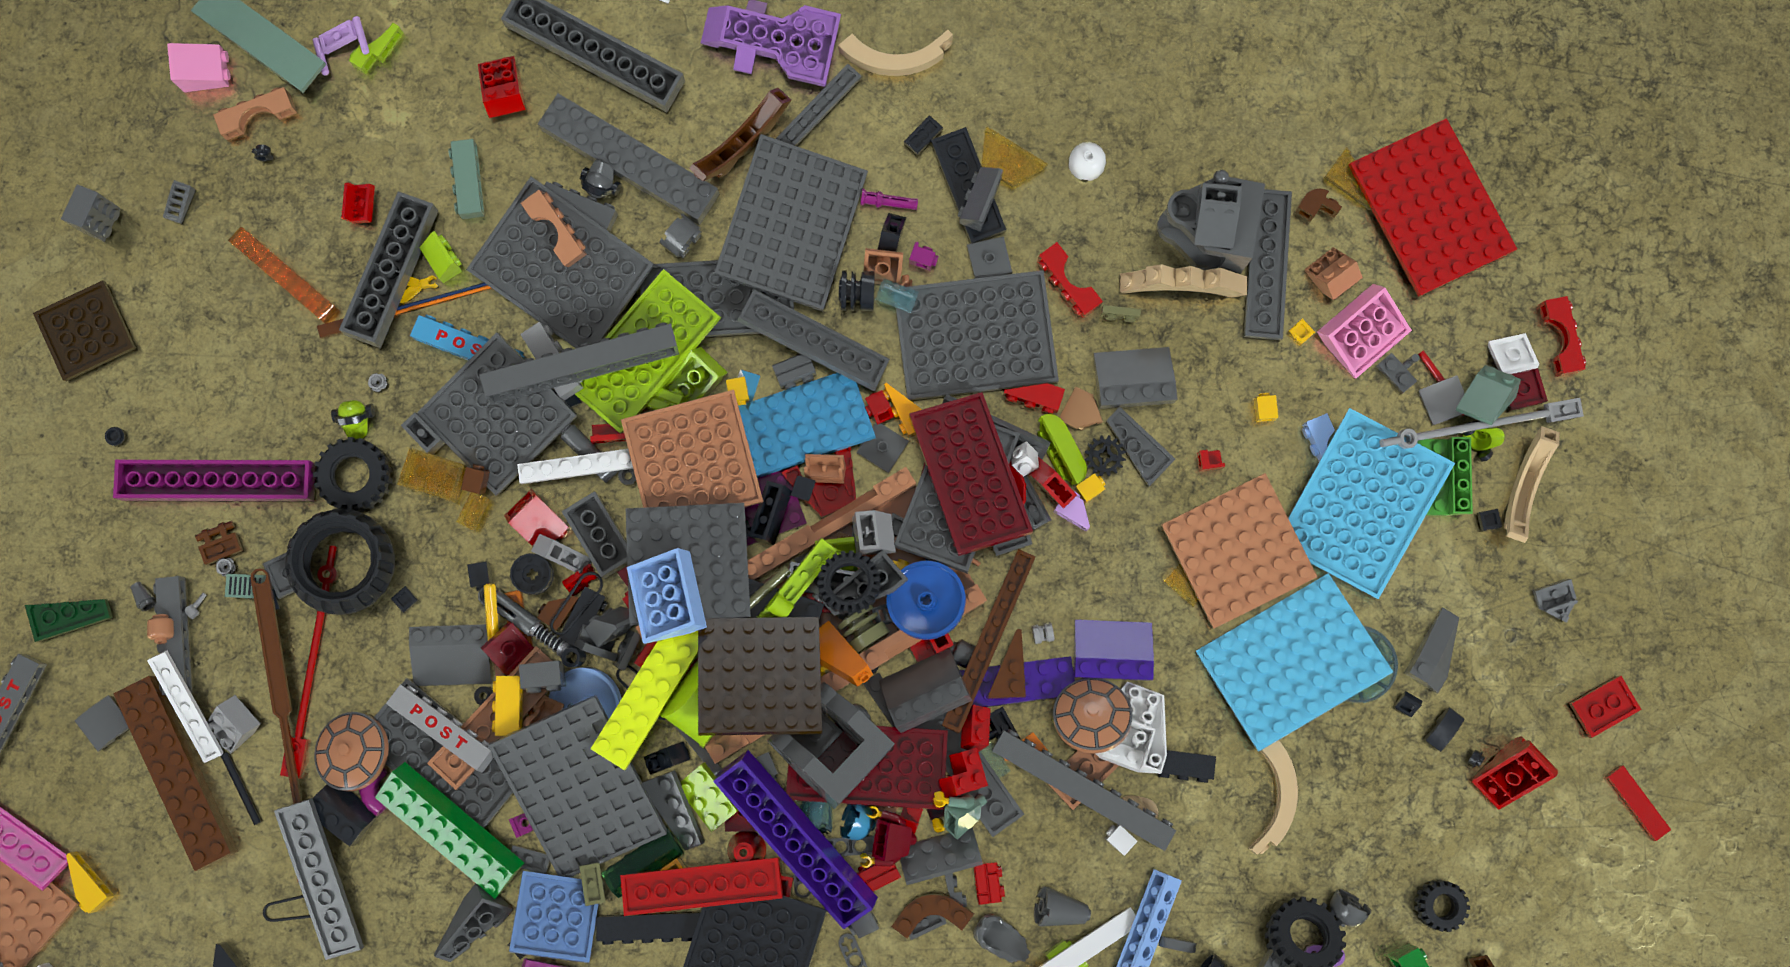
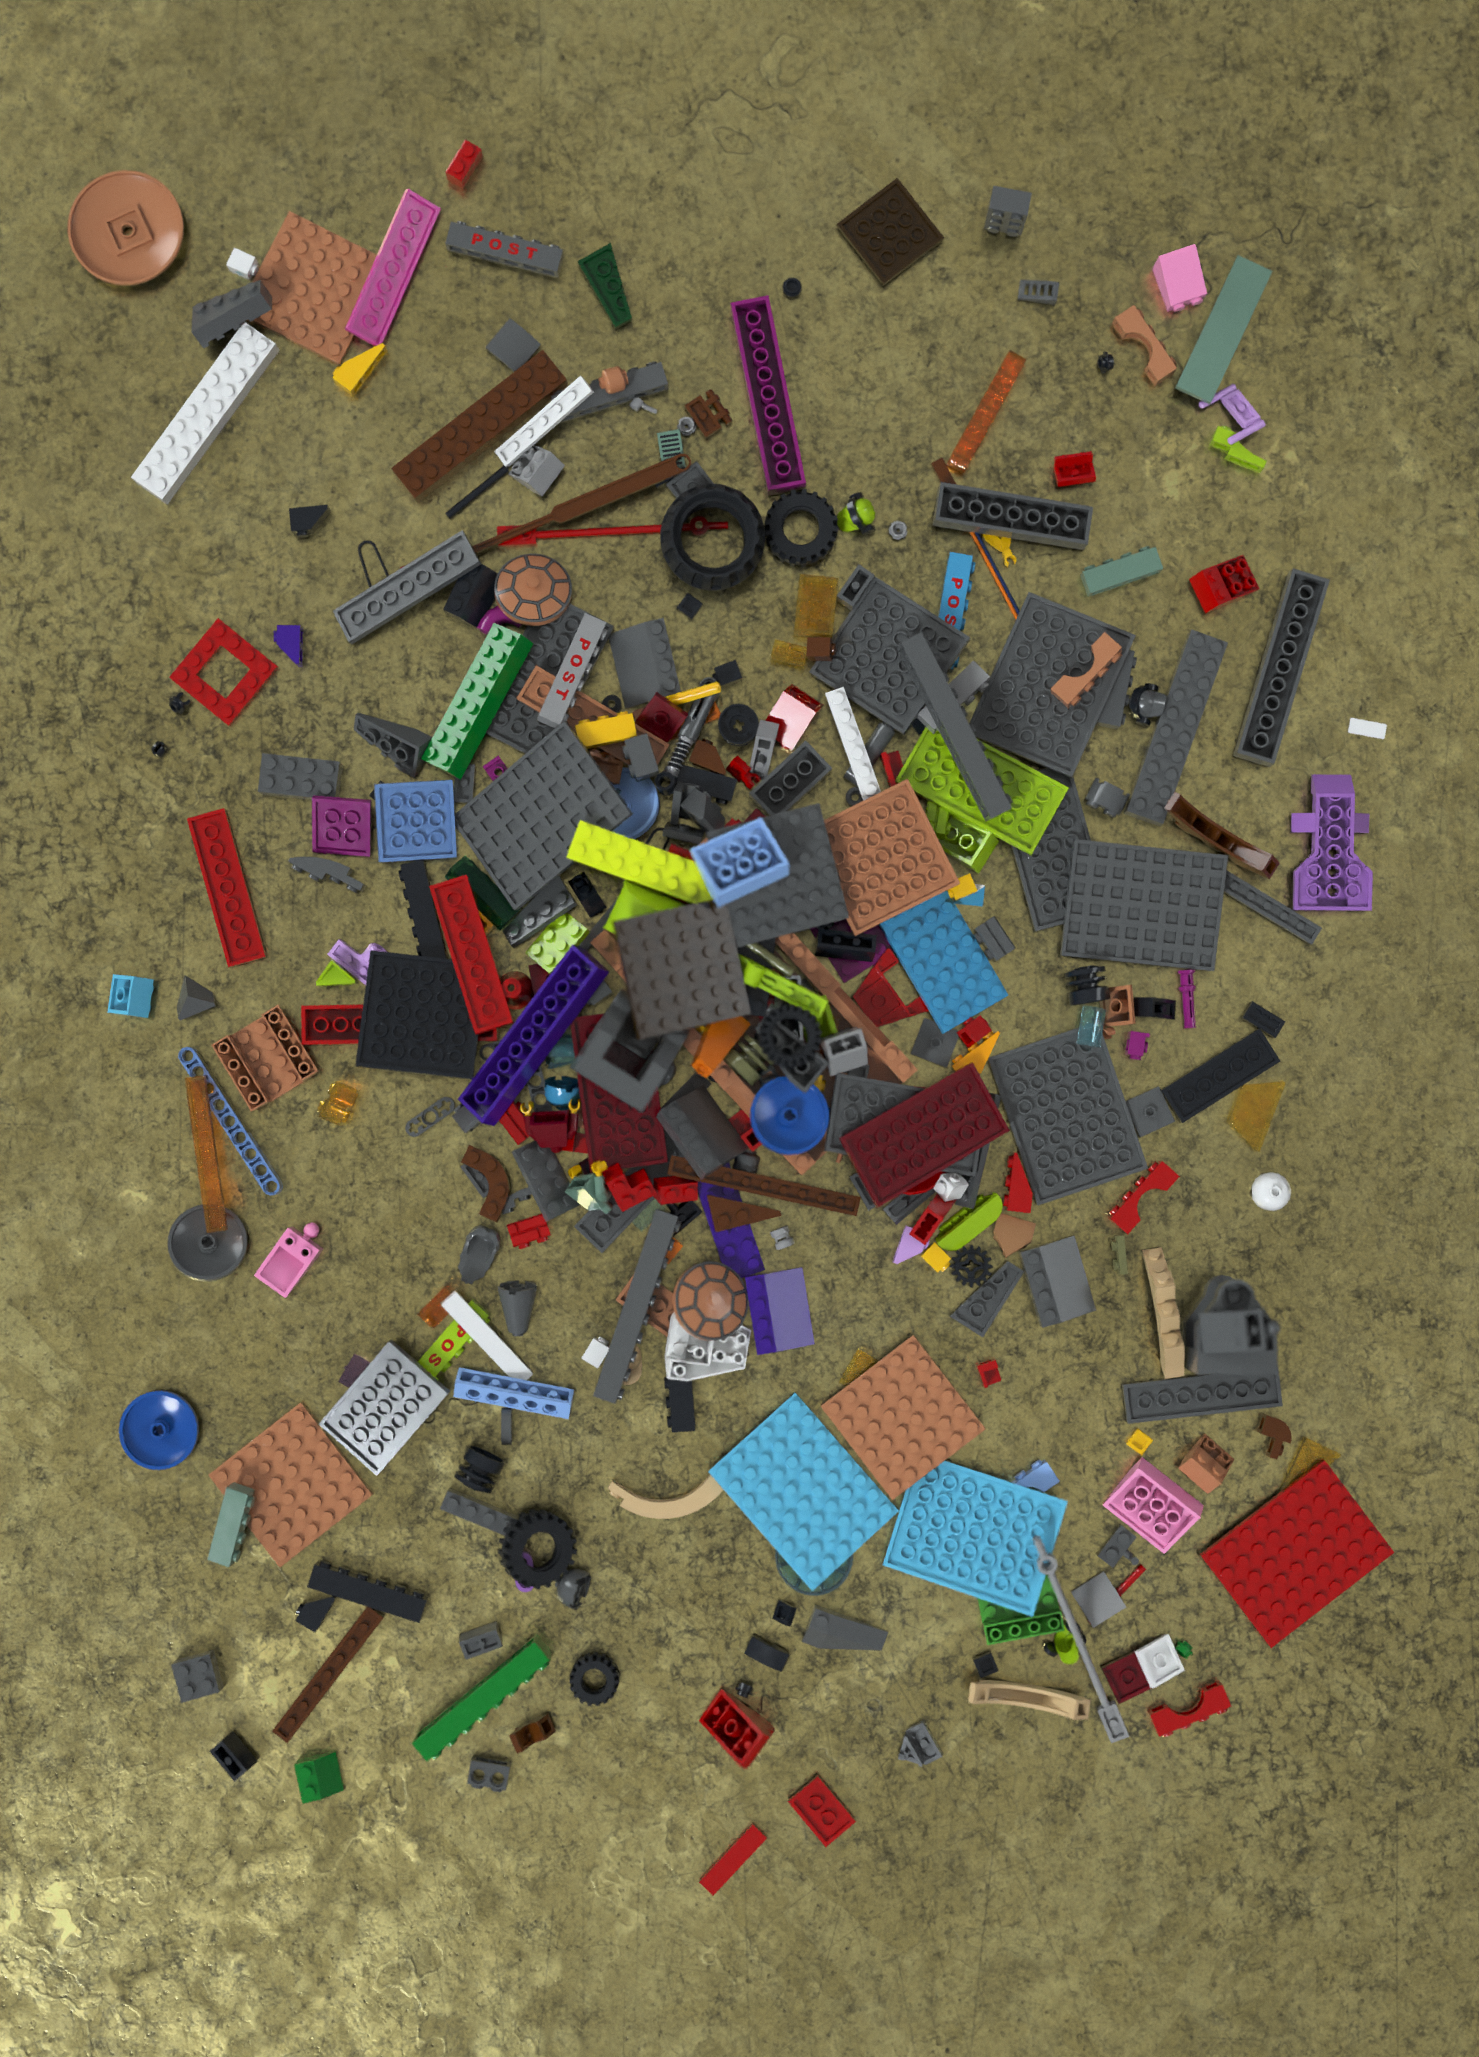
camera: 80 degrees right, 5 degrees up
dark grey cone [130,582,156,612] -> none
lime slope [420,231,463,283] -> none
black piece [550,572,603,635] -> none
olive plate [579,863,605,906] -> none
dark grey plate [737,290,890,391] -> none
black slope [791,475,816,501] -> none
nougat hinge [804,454,846,483] -> none
tan arch [838,30,953,76] -> none
dark grey slope [958,167,1003,232] -> none
yellow brick [1253,393,1278,422] -> none
sand green slope [1456,365,1521,425] -> none
none -> green plate [1175,1641,1193,1659]

